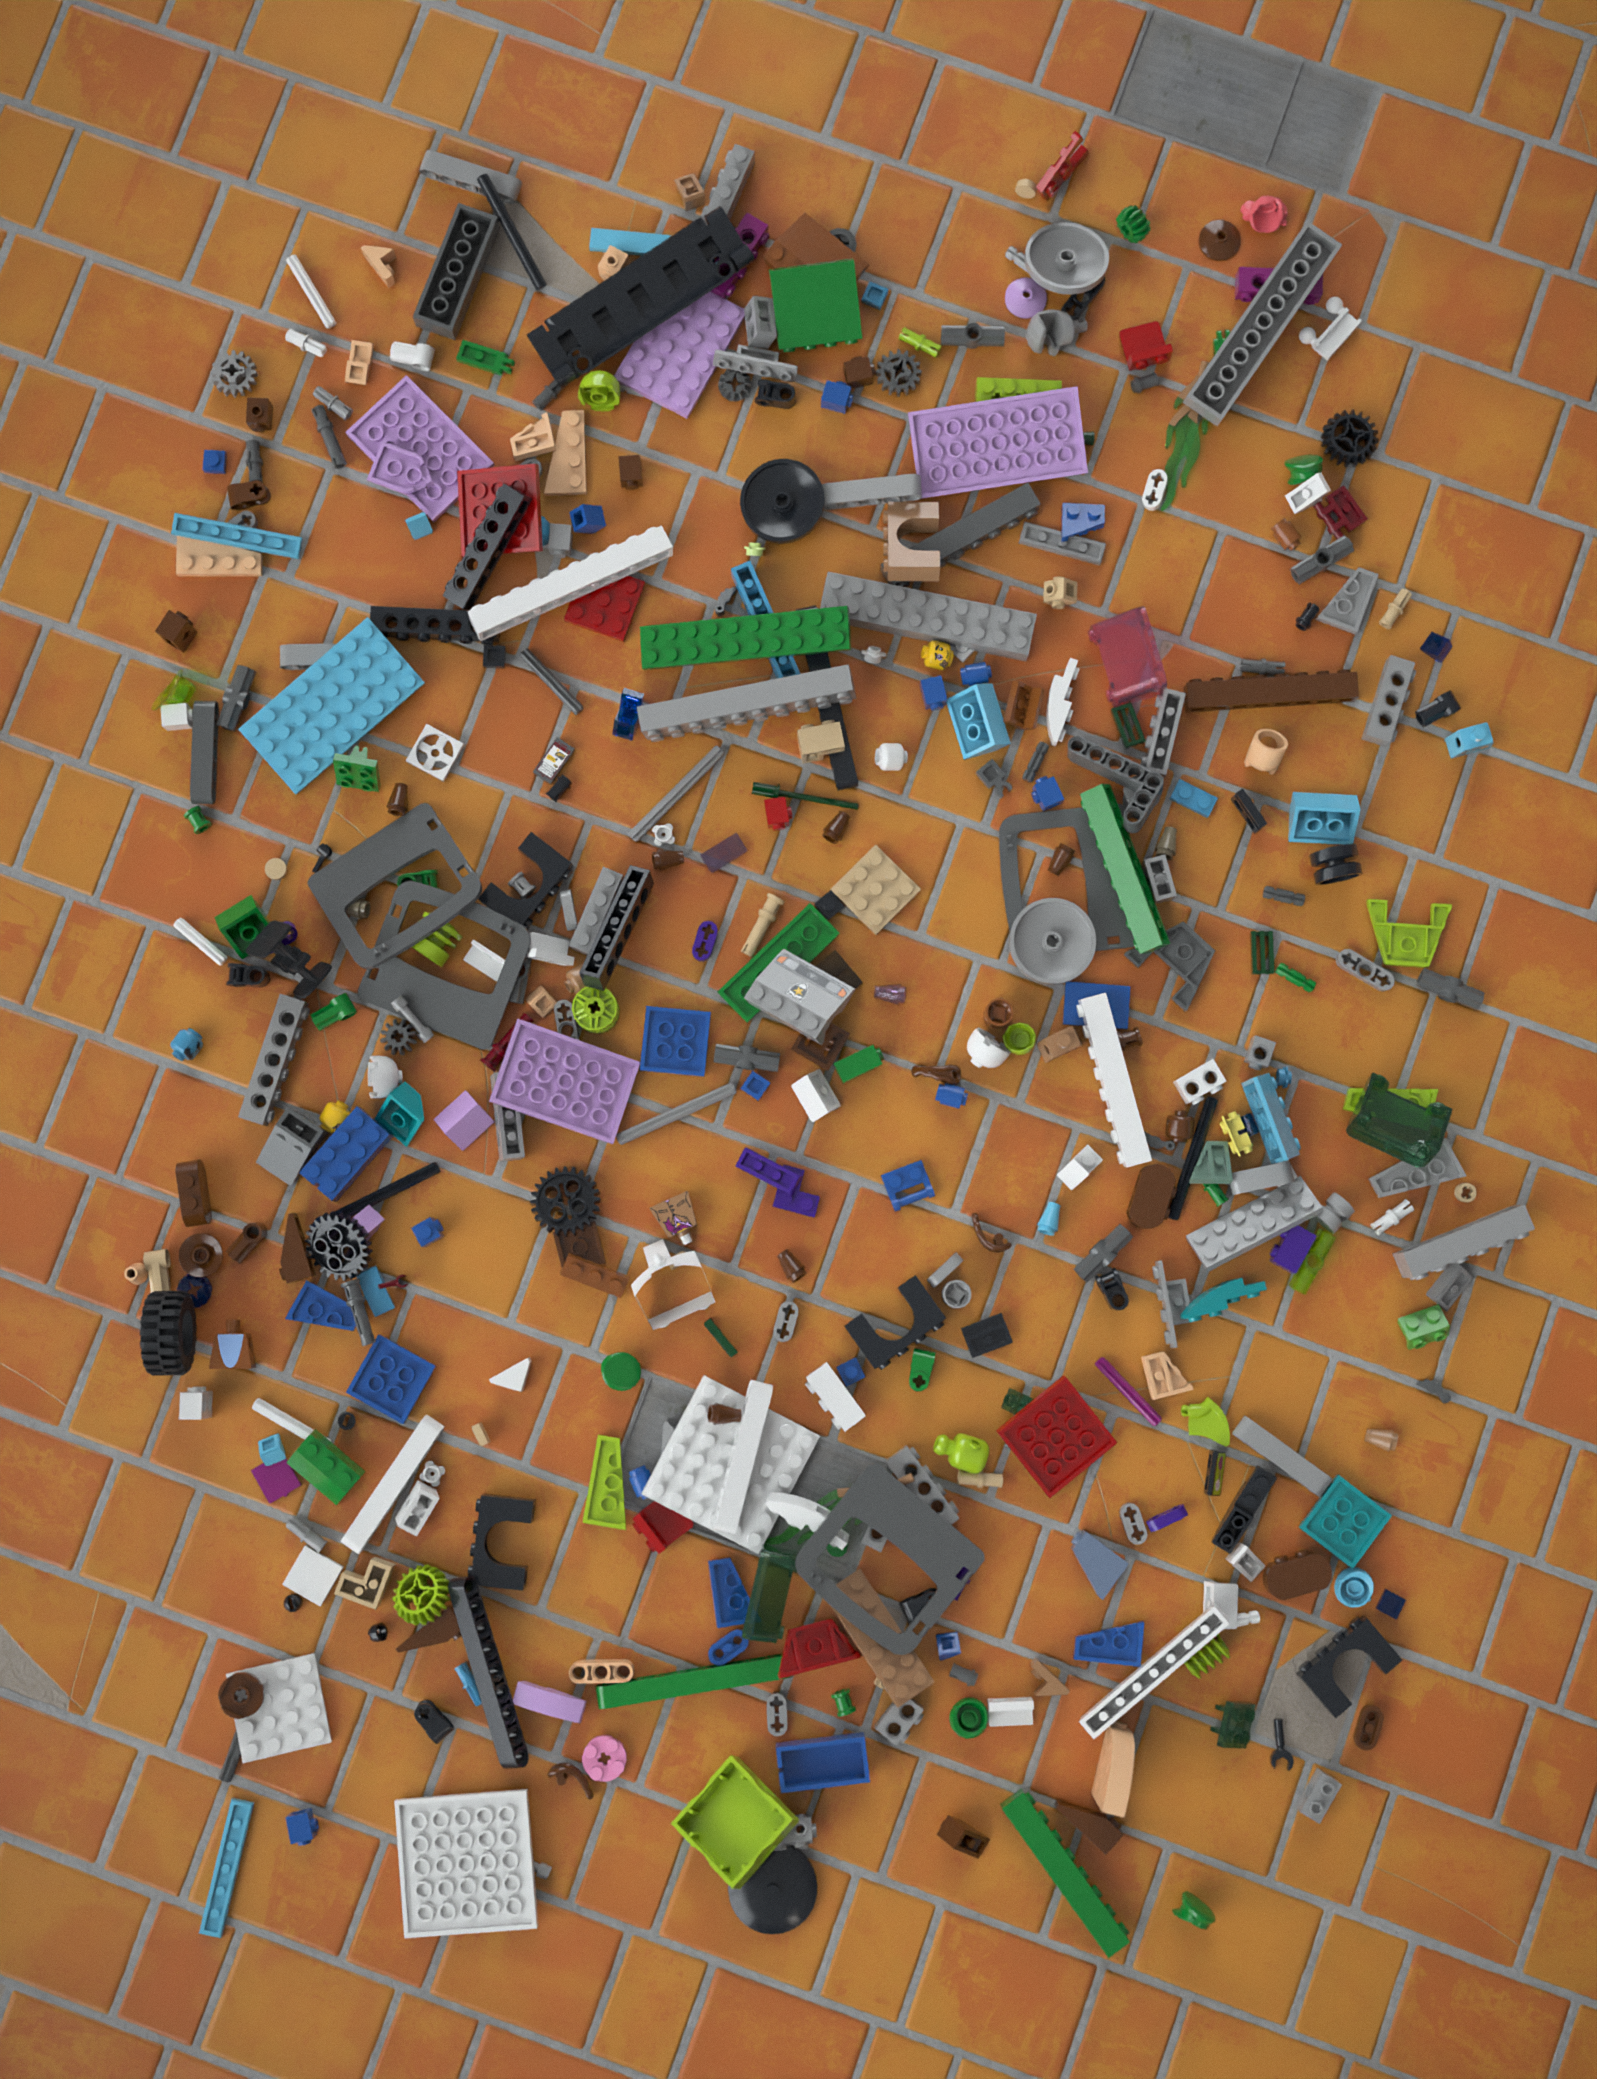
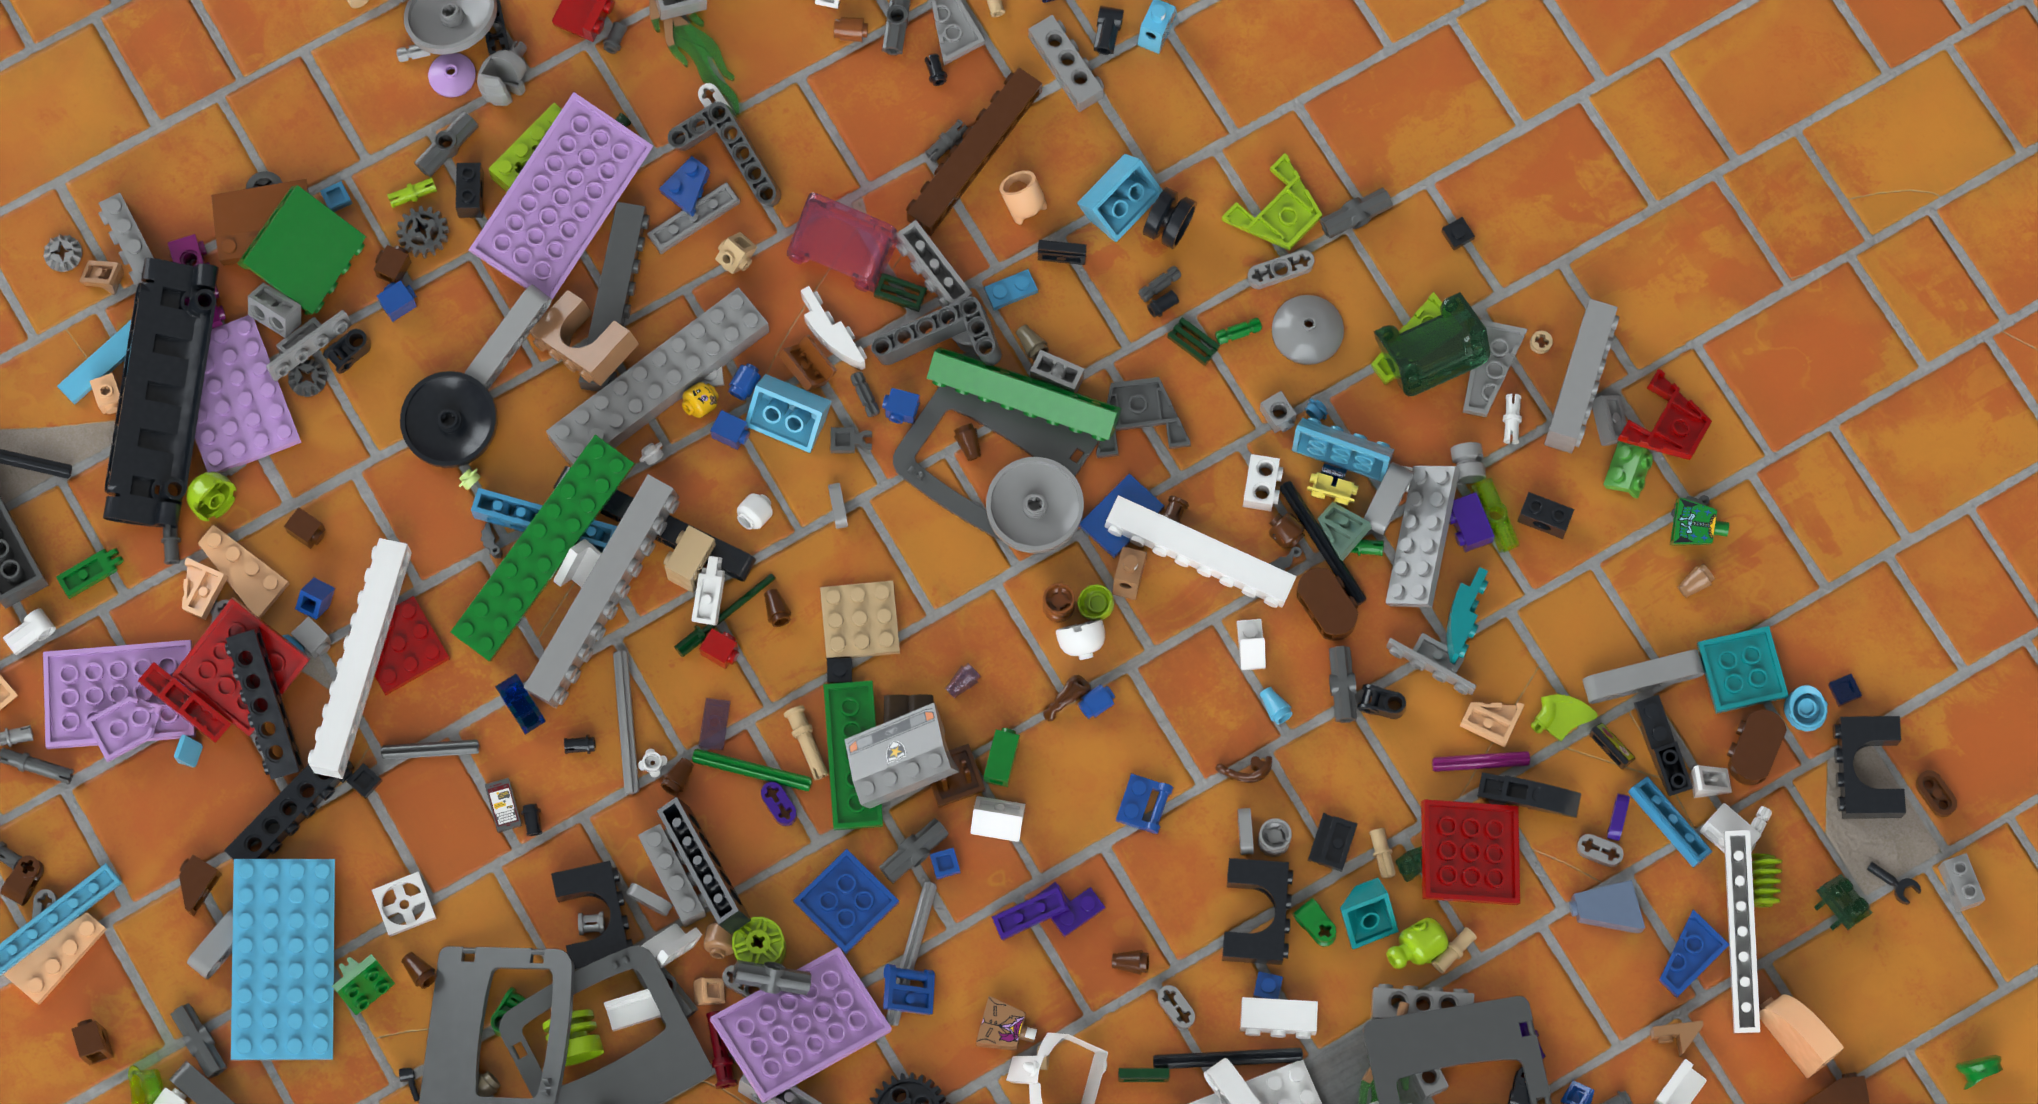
camera: 50 degrees left, 10 degrees down
none -> light grey gear [43,234,82,272]
none -> red slope [138,662,231,743]
none -> reddish brown slope [179,855,222,916]
none -> black brick [455,163,484,218]
none -> white panel [553,539,602,588]
none -> black pin [564,735,596,754]
none -> dark grey beam [668,102,781,206]
none -> white hinge [692,556,725,625]
none -> green axle [692,749,812,791]
none -> dark grey piece [732,960,812,995]
none -> light grey beam [828,483,848,529]
none -> blue plate [883,964,935,1015]
none -> black pin [1147,290,1179,317]
none -> black axle [1153,1048,1303,1069]
none -> light grey dish [1272,295,1344,365]
none -> teal slope [1340,878,1399,949]
none -> tan axle [1369,828,1395,879]
none -> black plate [1441,217,1475,250]
none -> black slope [1477,772,1582,818]
none -> black brick [1517,492,1575,539]
none -> red wing [1617,368,1712,460]
none -> dark azure brick [1628,776,1713,868]
none -> green torso [1670,498,1729,546]

